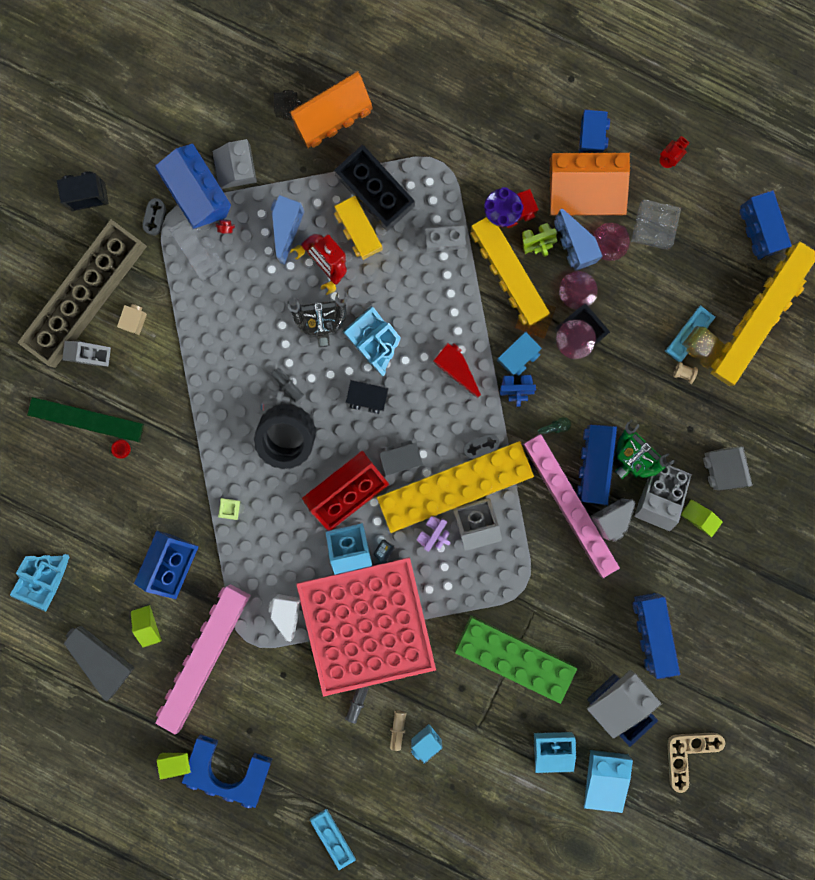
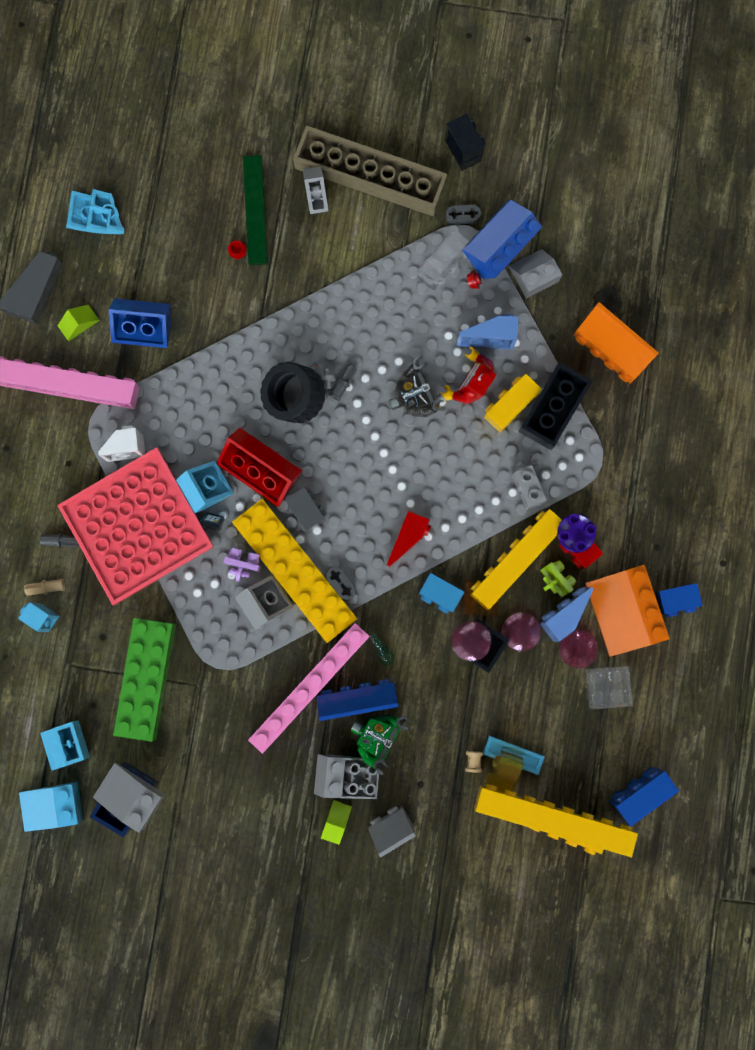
camera: 70 degrees right, 5 degrees down
tan brick [117,304,147,335] -> none
yellowish green tile [218,498,241,520] -> none
medium azure slope [343,306,401,376] -> none
black brick [346,380,389,414] -> none
blue hips [500,375,536,407] -> none
light grey slope [589,498,635,541] -> none
blue brick [633,593,680,679] -> none
red hips [659,136,689,168] -> none
tan beam [667,732,725,793] -> none

